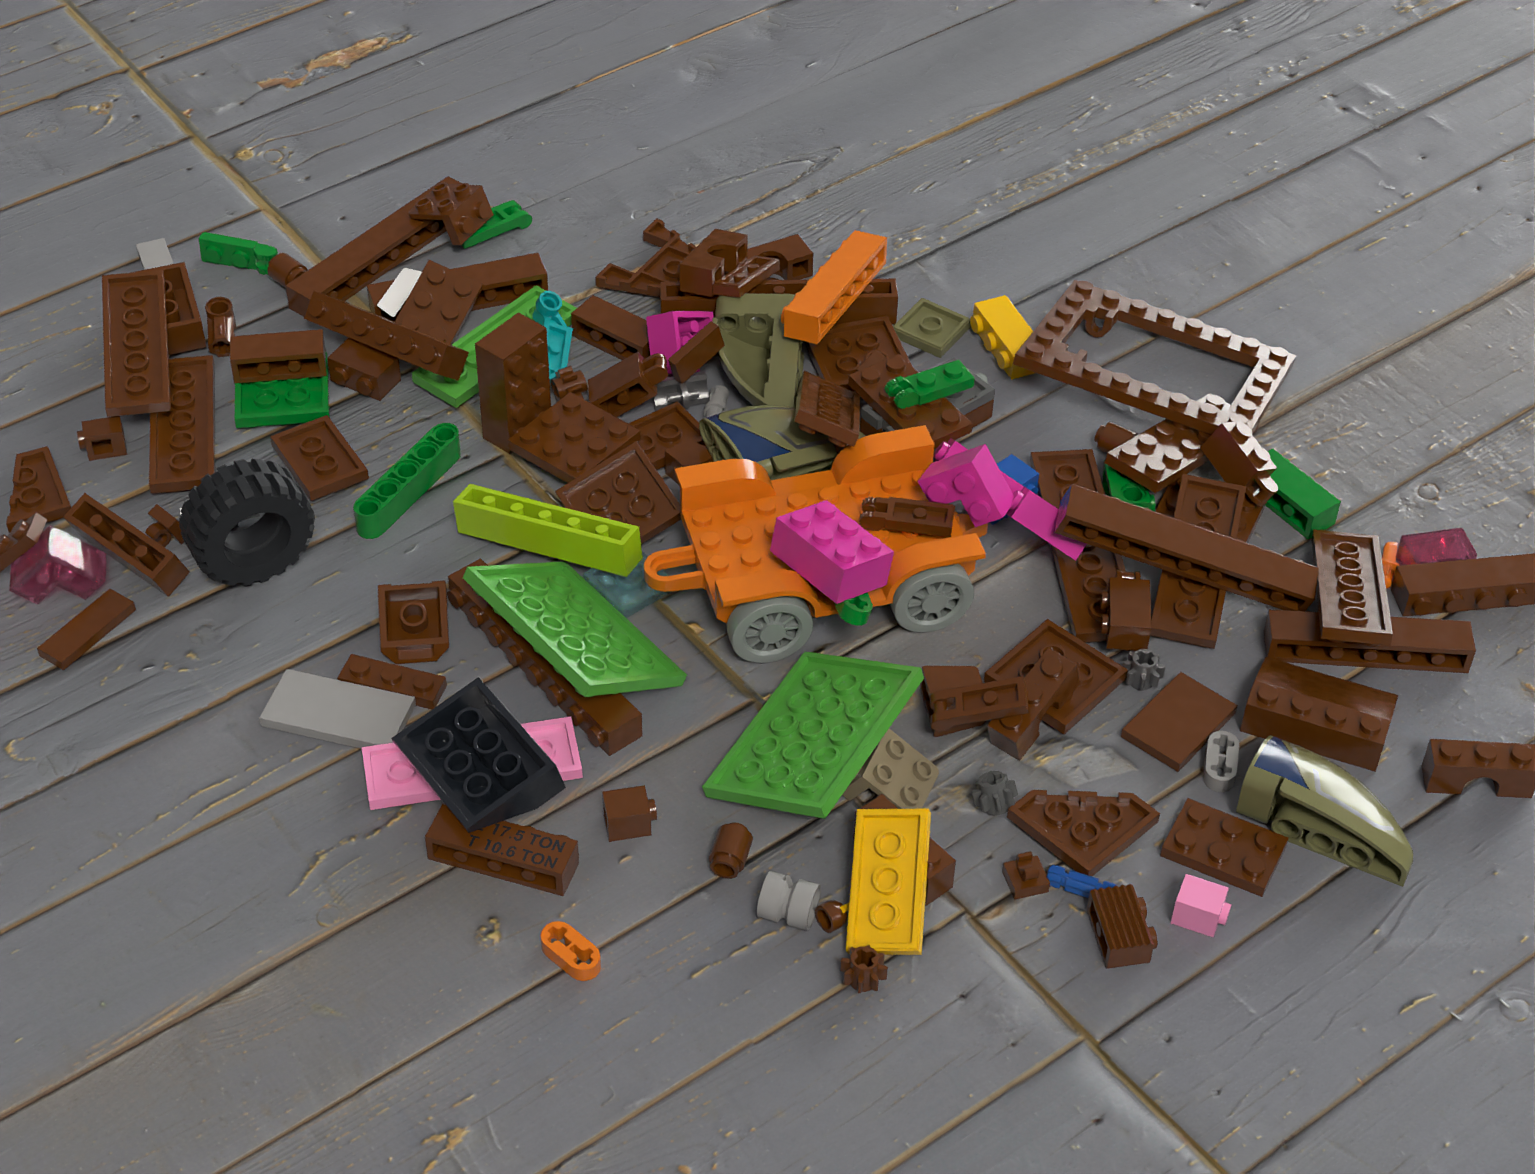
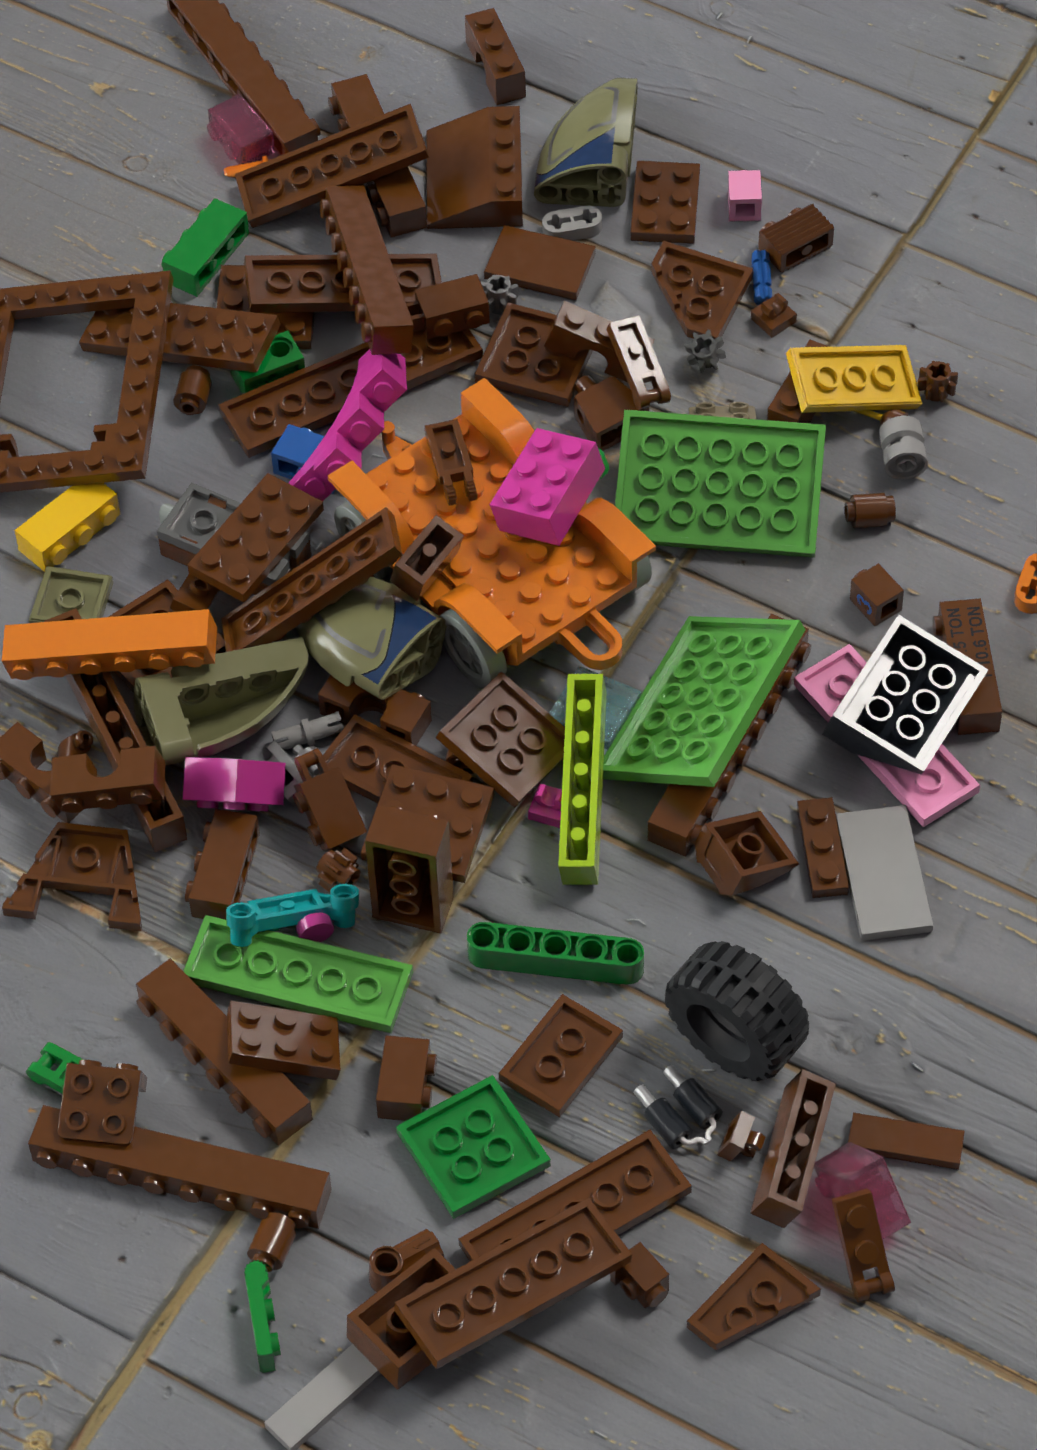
camera: 110 degrees left, 10 degrees up
reddish brown brick [230,329,327,383] -> none
reddish brown brick [304,291,469,381] -> none
white sticker [377,268,422,317] -> none
reddish brown tile [668,321,725,384] -> none
reddish brown tile [713,256,780,298] -> none
green hinge [884,359,975,409] -> none
dark pink brick [918,444,1014,527] -> none
reddish brown brick [1200,420,1278,506] -> none
none -> reddish brown brick [390,515,464,602]

